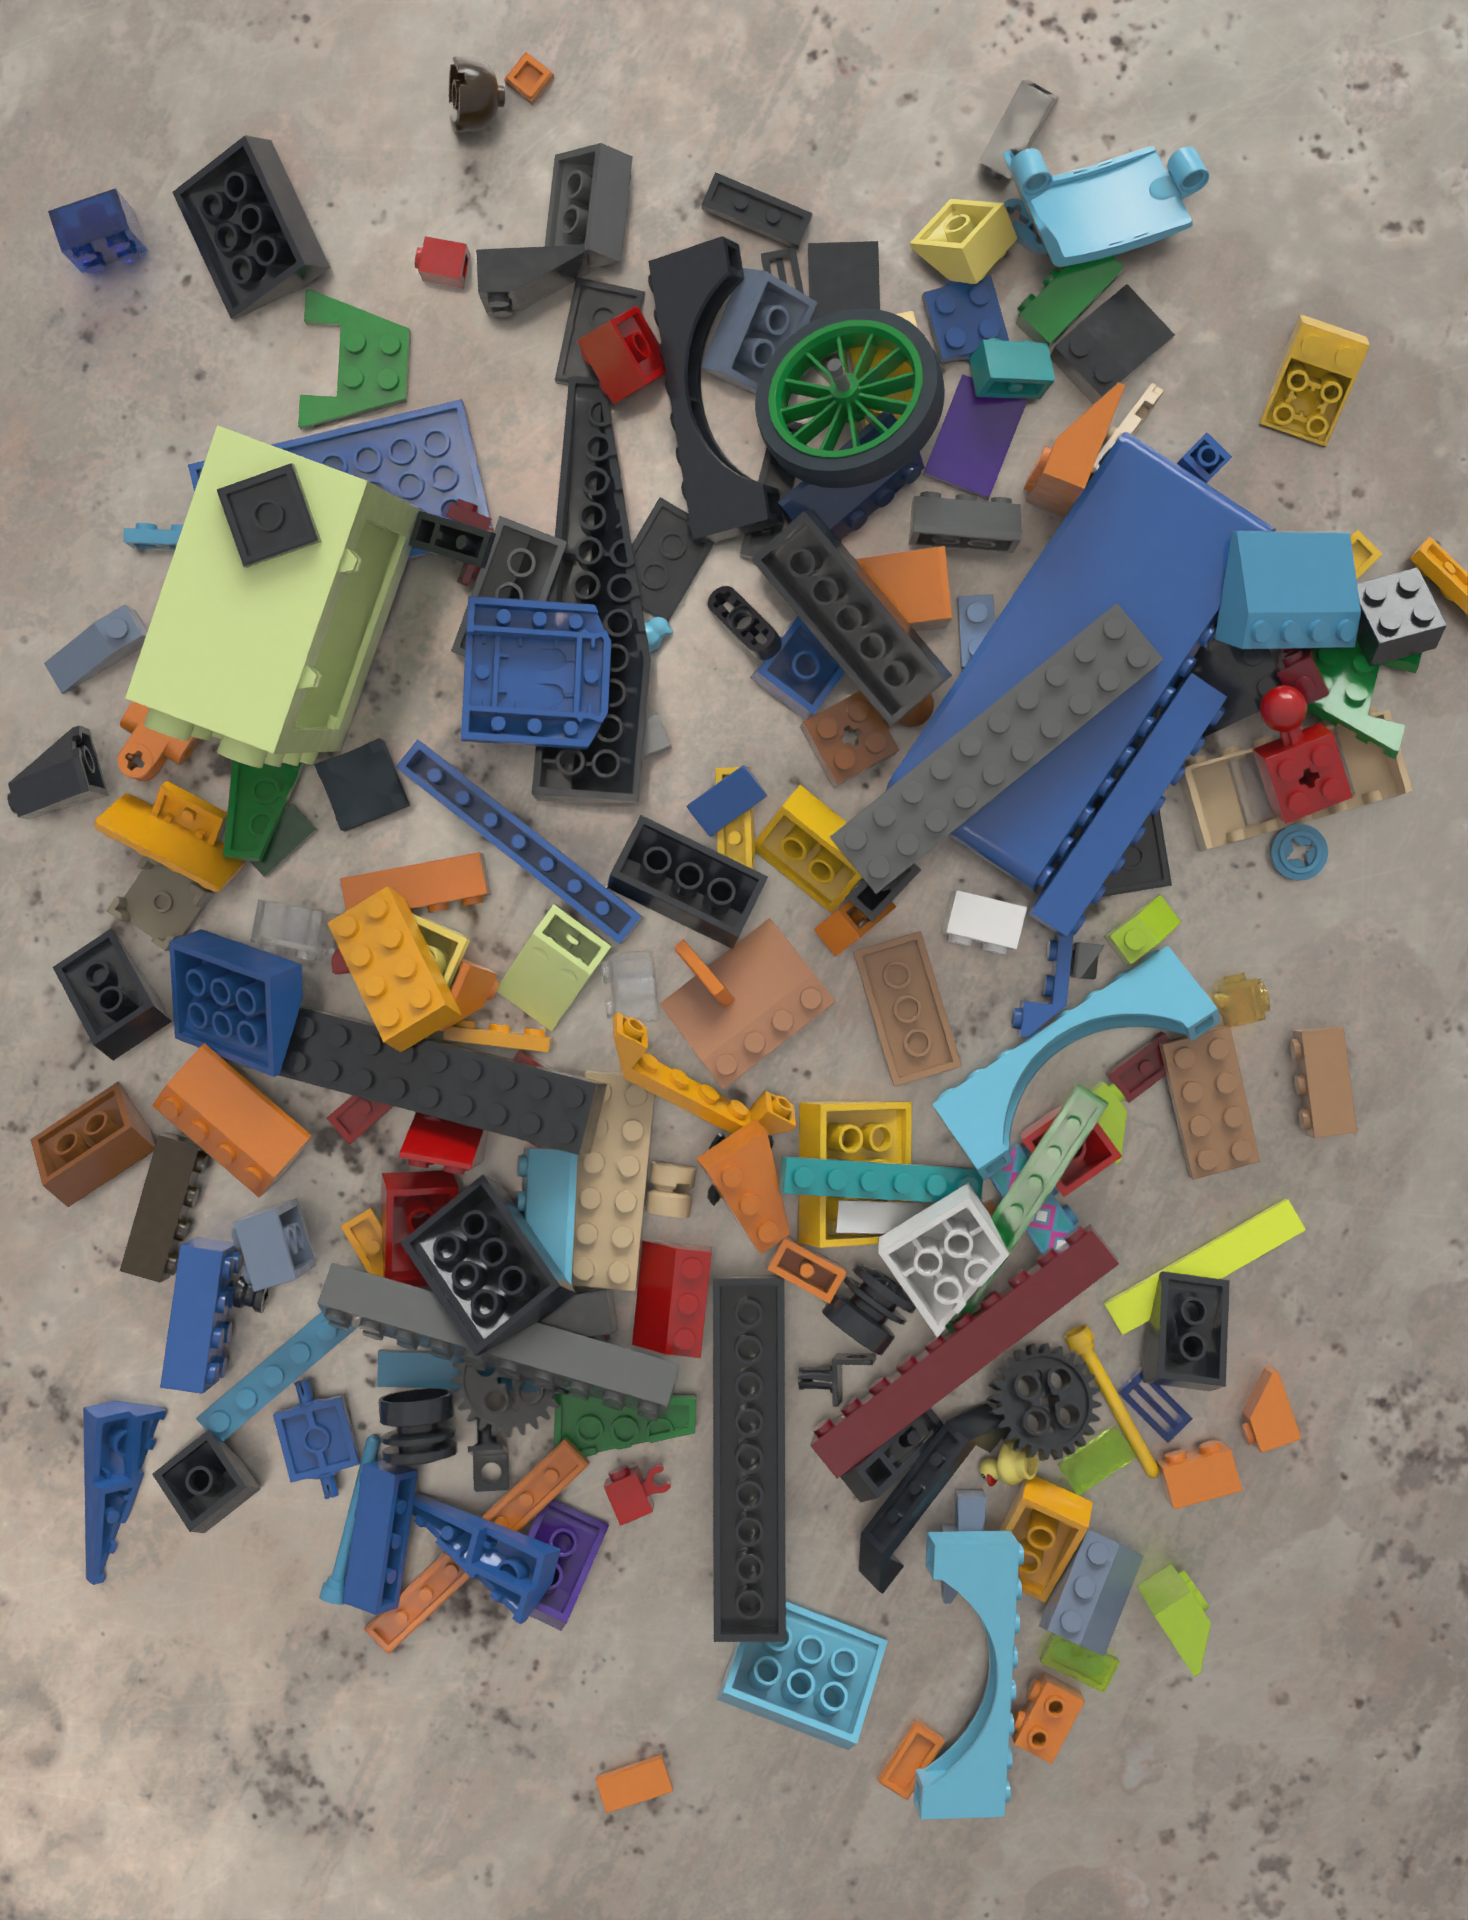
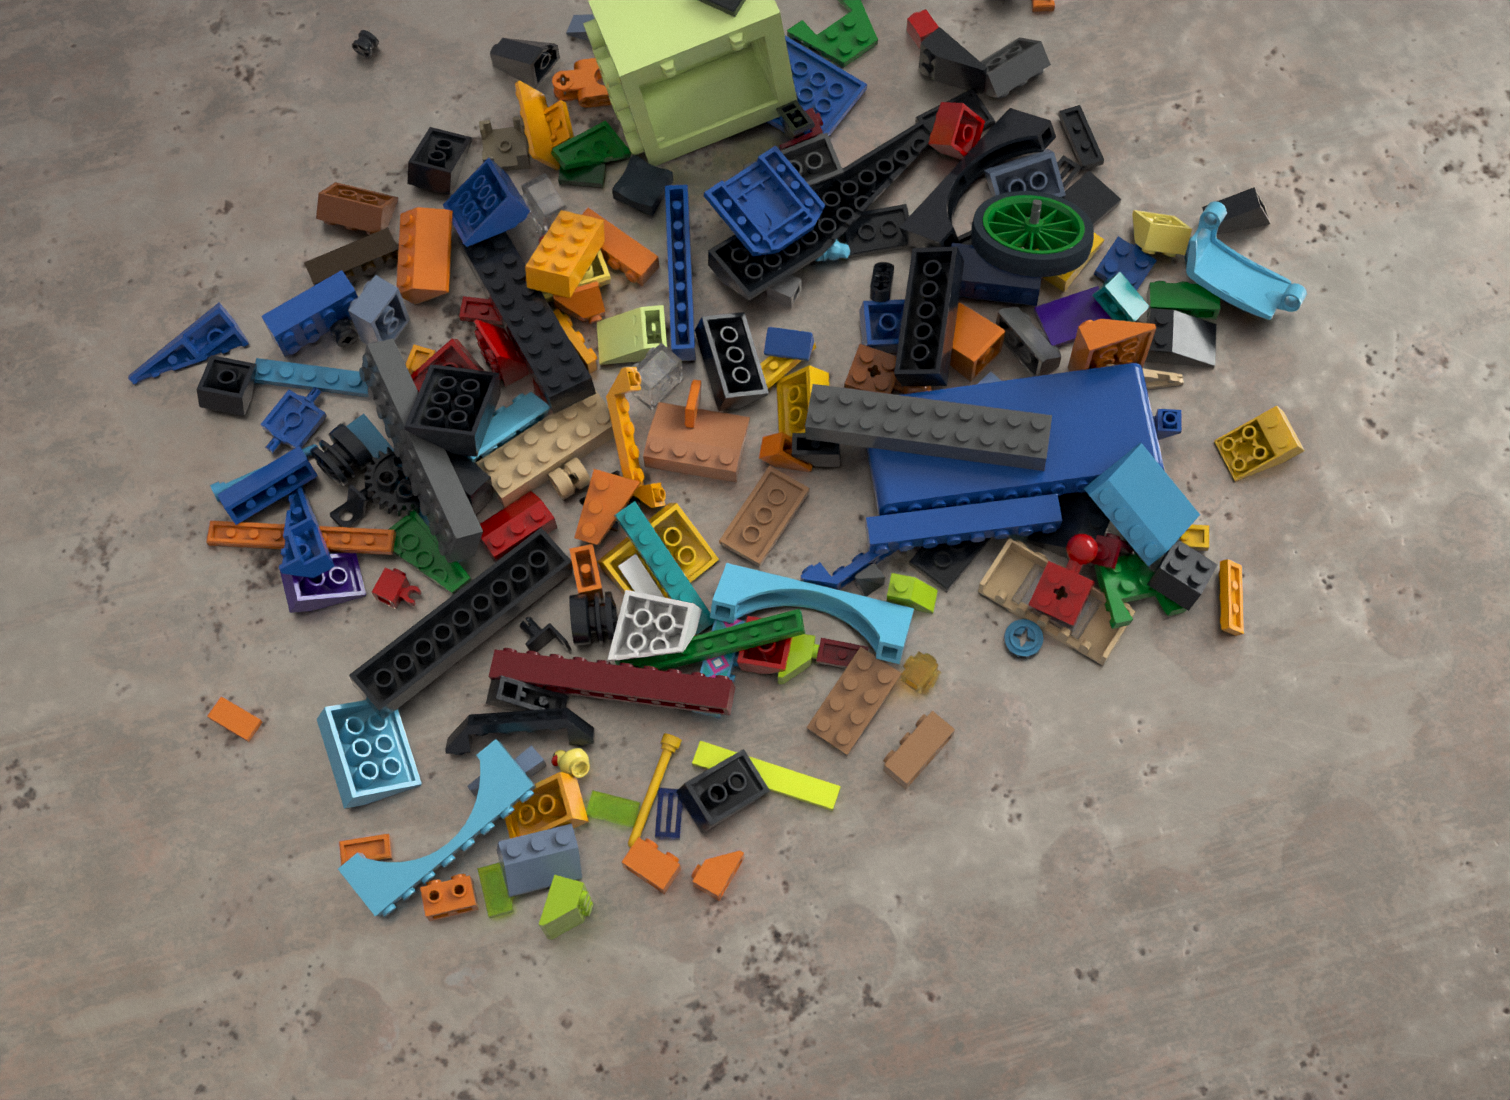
camera: 45 degrees right, 20 degrees down
white brick [941,890,1027,955] -> none
black gear [987,1343,1102,1461] -> none

